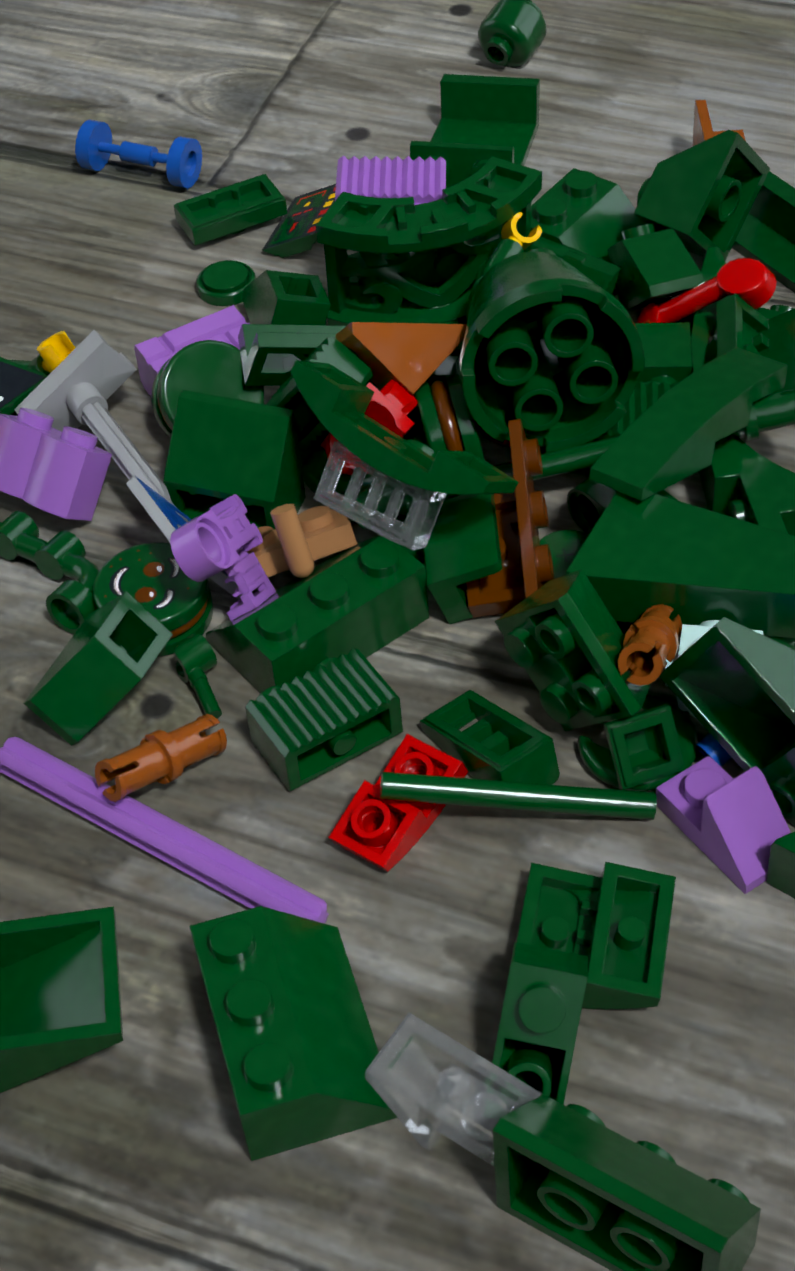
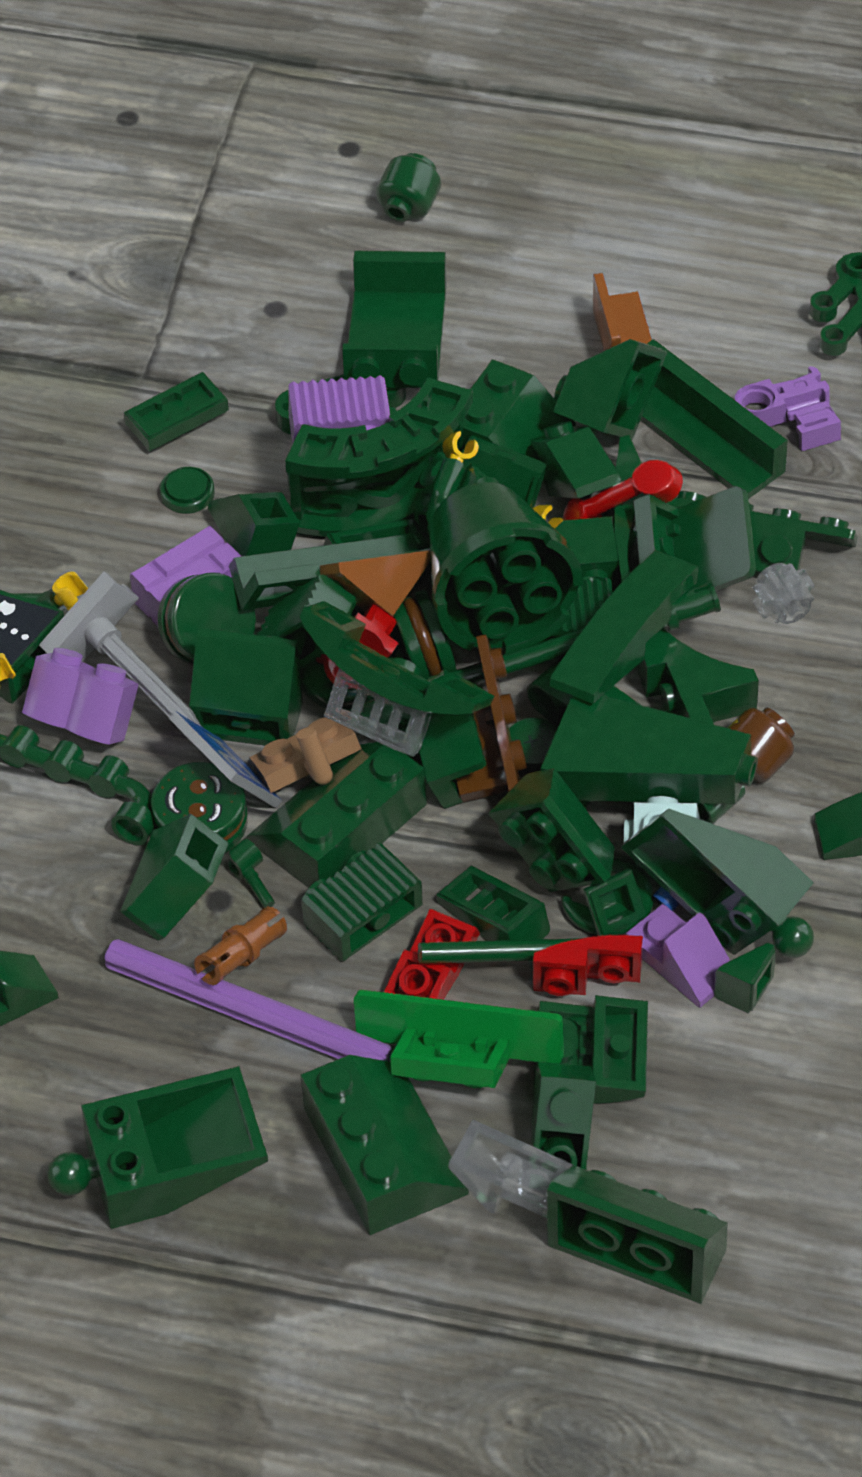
camera: 10 degrees left, 5 degrees up
blue wheel [75,120,202,189] -> none
medium lavender piece [170,494,276,621] -> none
piece [262,184,336,258] -> none
dark orange pin [618,604,682,686] -> none
none -> green bracket [354,990,564,1088]
none -> red slope [533,935,643,996]

